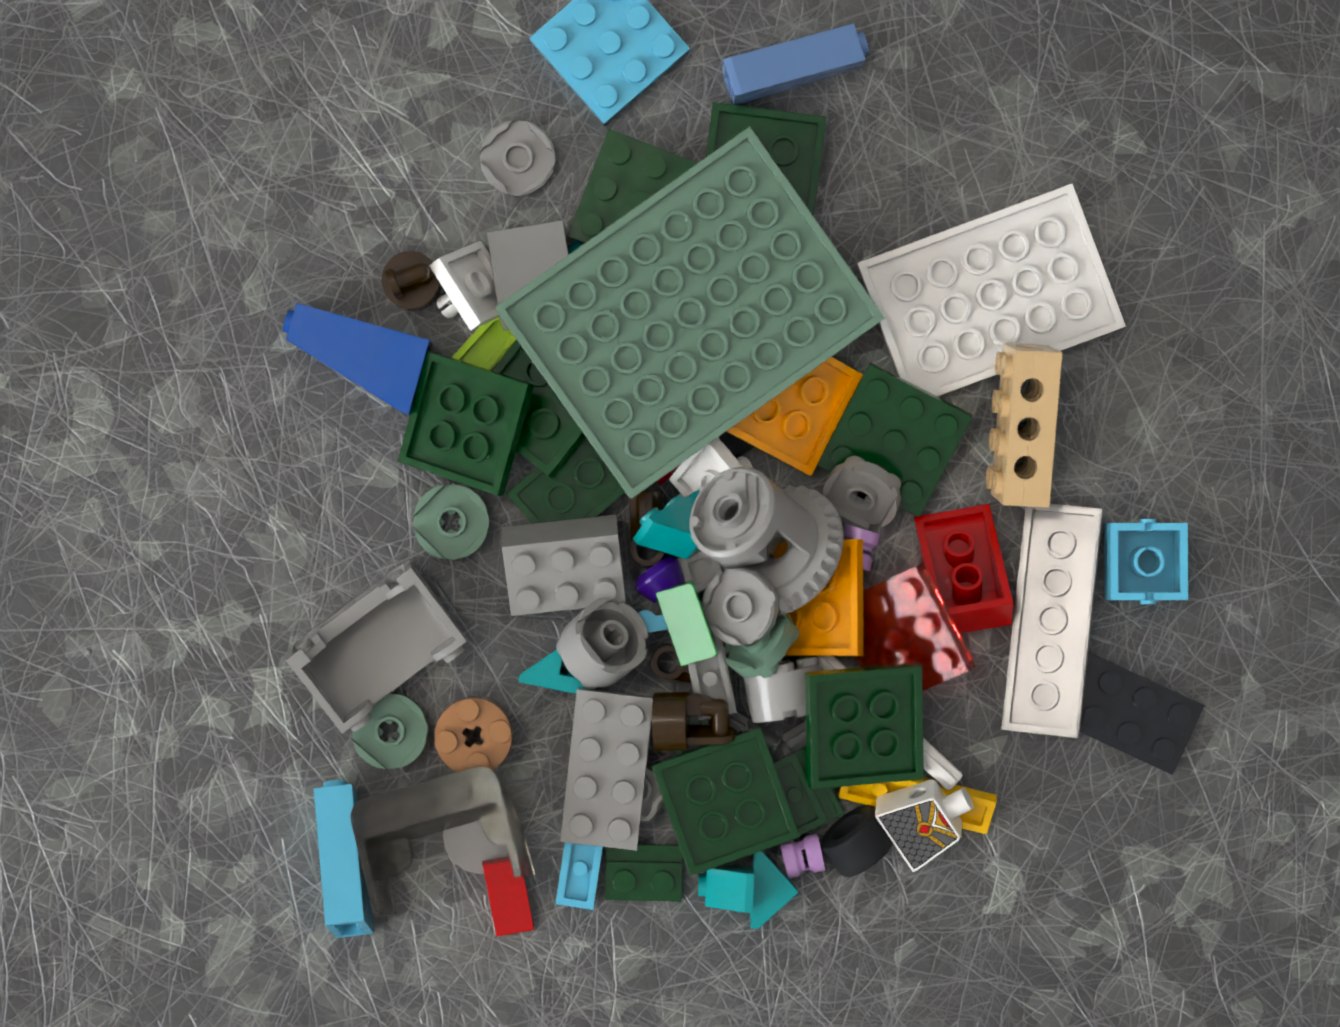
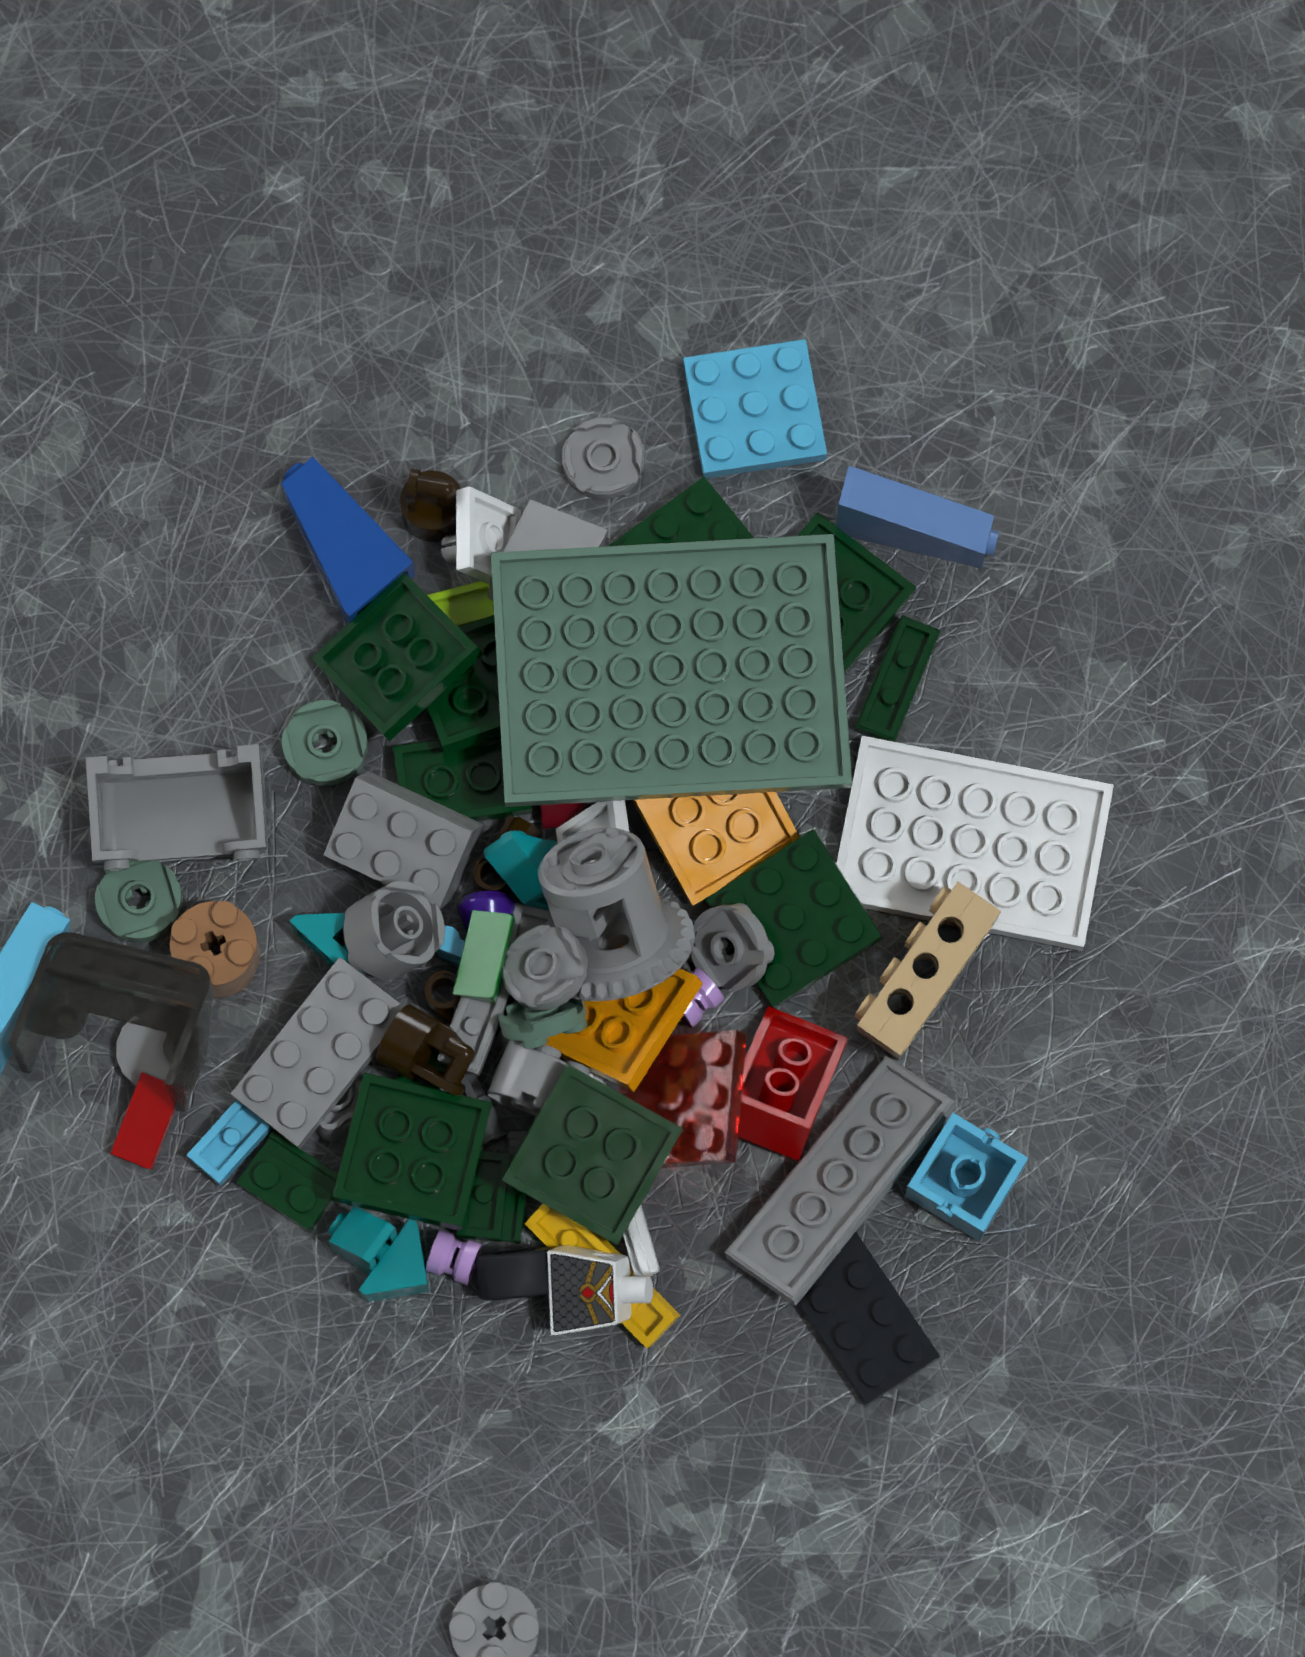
camera: 30 degrees right, 15 degrees down
none -> dark green tile [854,615,941,742]

